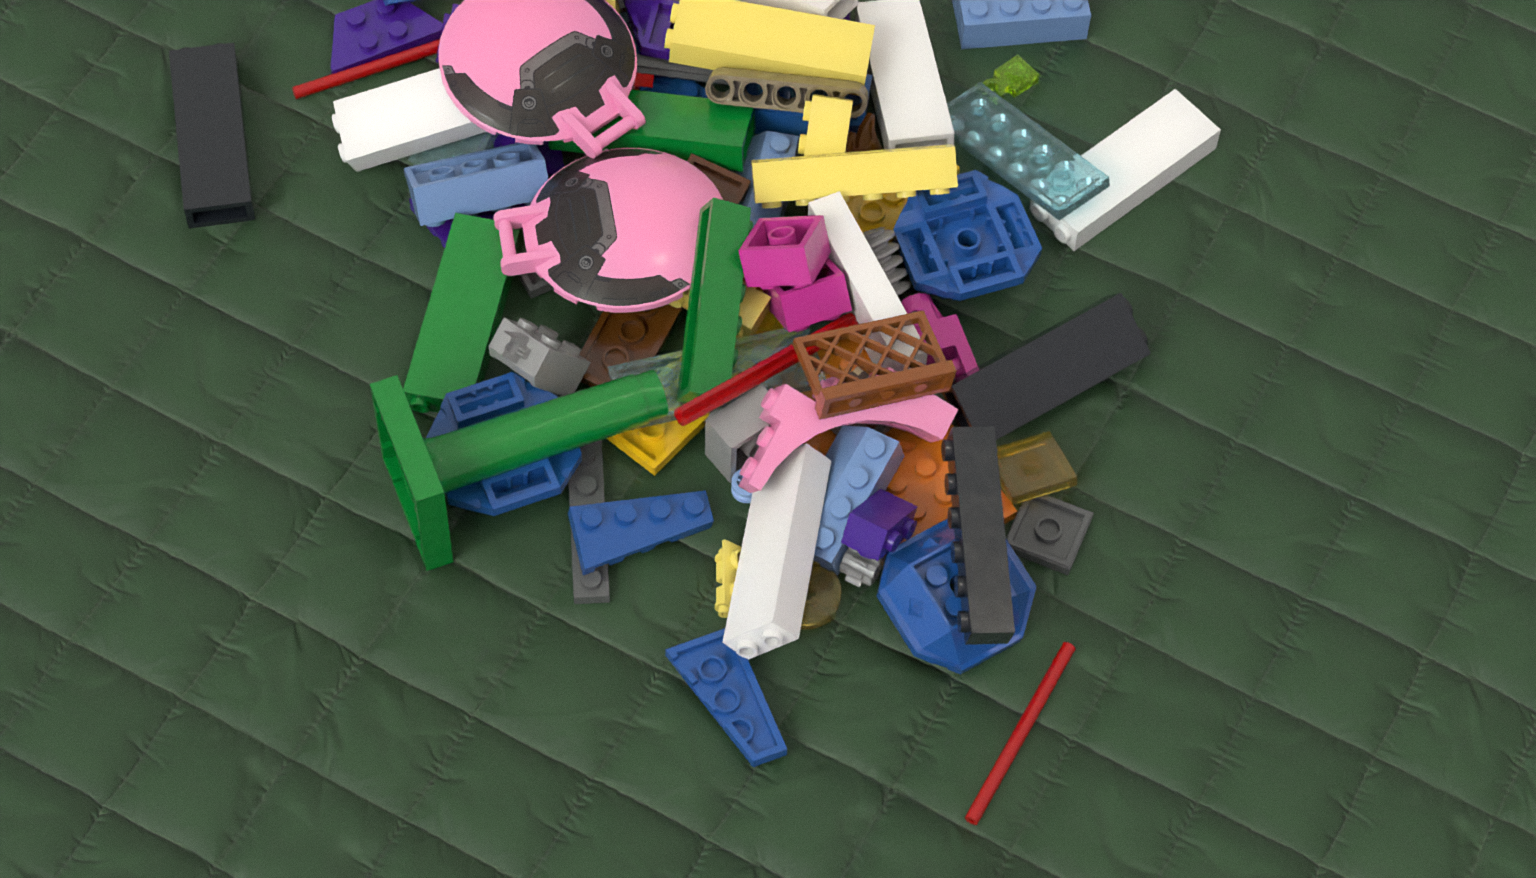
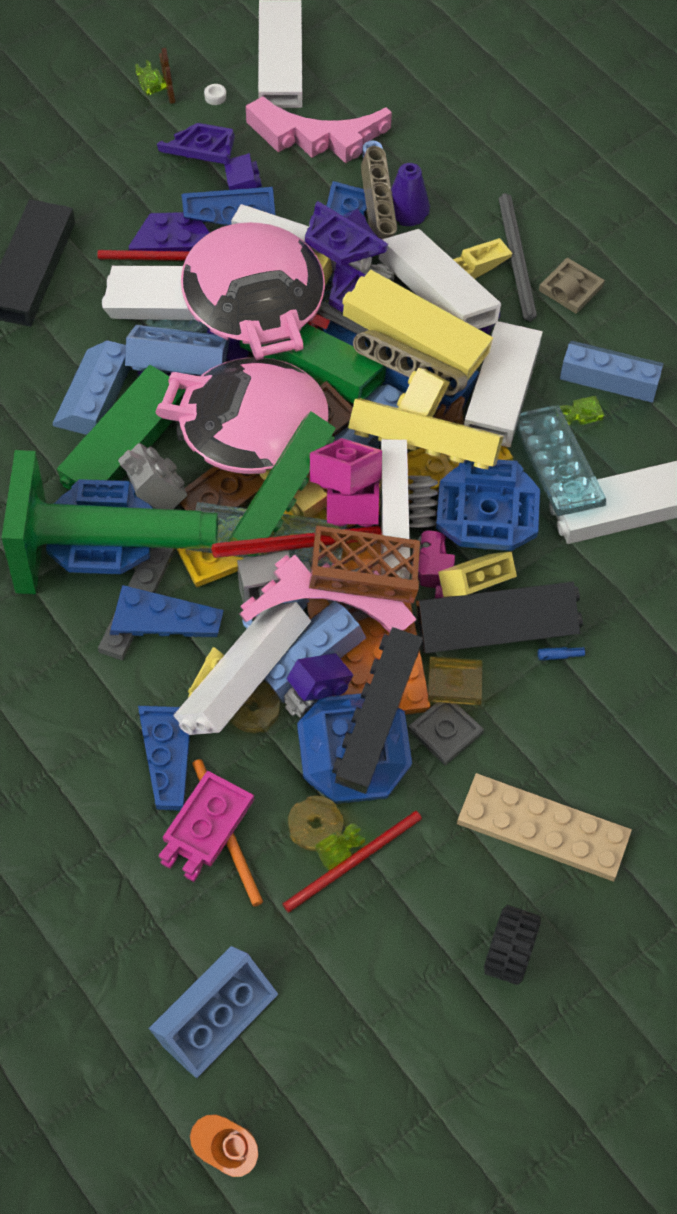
camera: 25 degrees right, 0 degrees up
none -> medium blue slope [53,340,131,435]
none -> dark pink tile [159,771,255,882]
none -> orange piece [192,759,263,907]
none -> clear yellow plate [288,796,343,851]
none -> clear neon green plate [315,823,365,871]
none -> light yellow brick [438,551,517,597]
none -> tan plate [457,773,632,882]
none -> black tyre [484,905,541,985]
none -> blue piece [538,647,585,660]

